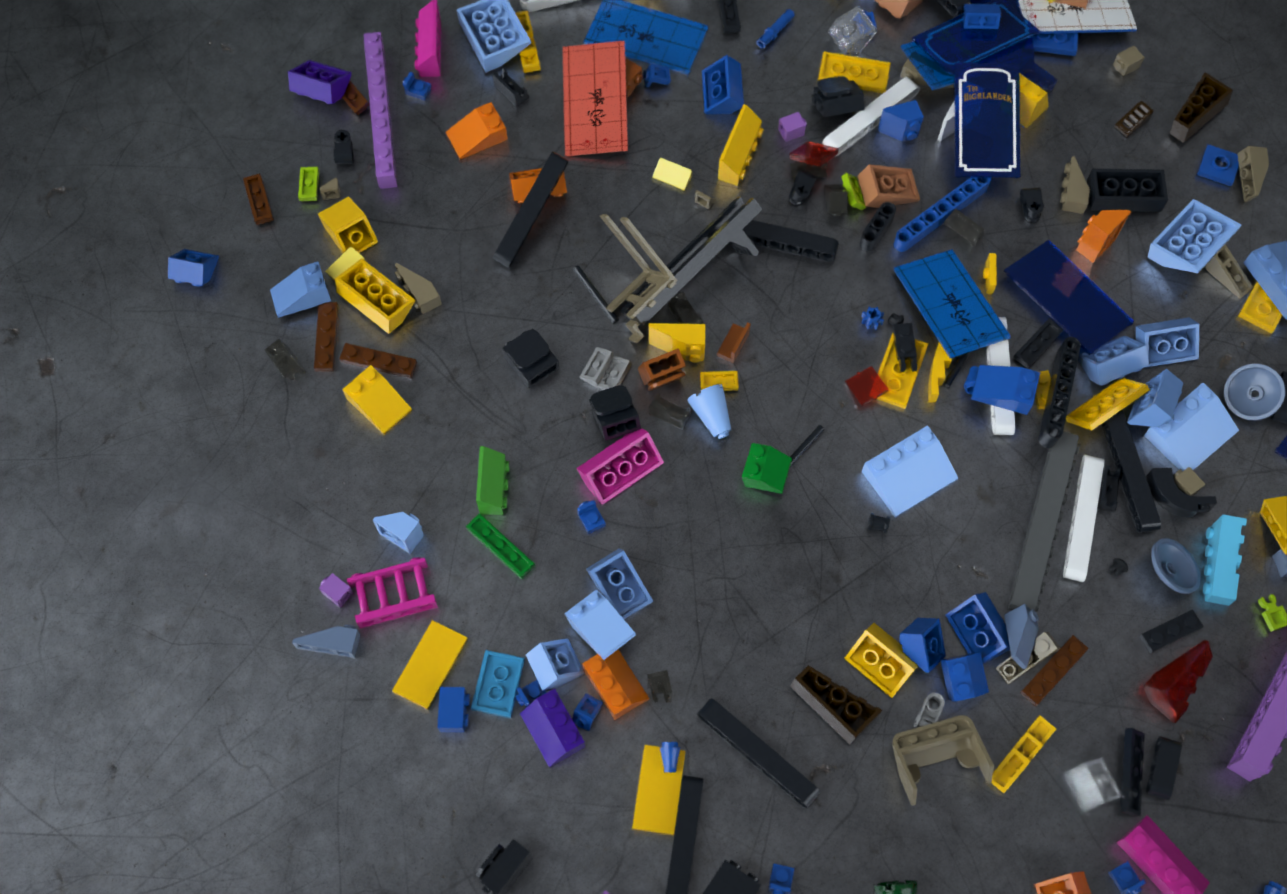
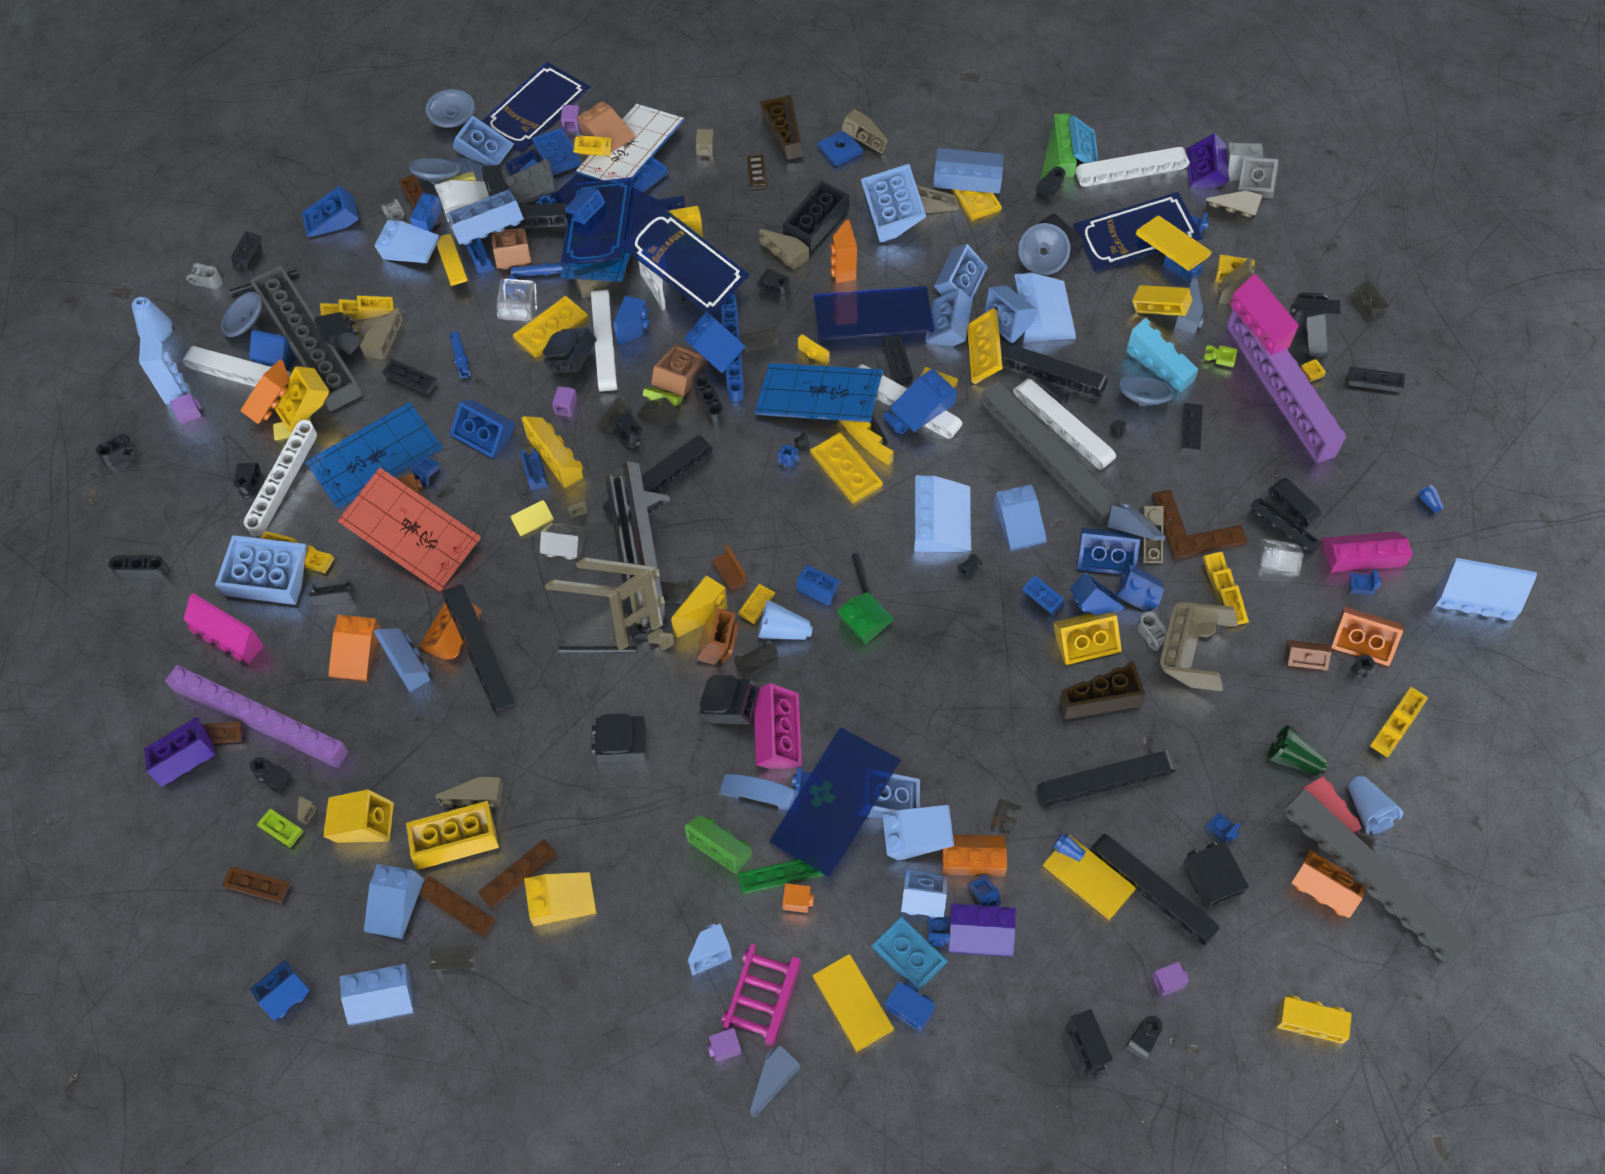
camera: 55 degrees left, 5 degrees down
light yellow slope [325,247,365,282] -> none
blue bracket [403,72,431,101] -> none
light grey slope [580,347,632,390] -> none
clear red tile [789,141,838,167] -> none
clear red piece [845,366,889,406] -> none
black hinge [893,323,917,372] -> none
black beam [1038,337,1081,448] -> none
clear red wedge [1144,640,1213,723] -> none
black arch [1146,468,1217,518] -> none
dark tan brick [1173,467,1205,496] -> none
none -> medium blue slope [340,964,414,1025]
none -> medium blue slope [374,628,430,692]
none -> blue pin [511,262,564,277]
none -> blue hinge [520,448,549,491]
none -> light grey slope [540,522,587,560]
none -> blue slope [684,311,745,373]
none -> medium blue slope [719,774,803,813]
none -> clear blue piece [769,727,901,878]
none -> orange brick [783,883,814,913]
none -> blue hinge [796,565,841,606]
none -> medium blue slope [994,484,1047,551]
none -> blue hinge [1022,575,1065,616]
none -> reddish brown plate [1187,525,1248,555]
none -> panel [1287,640,1331,671]

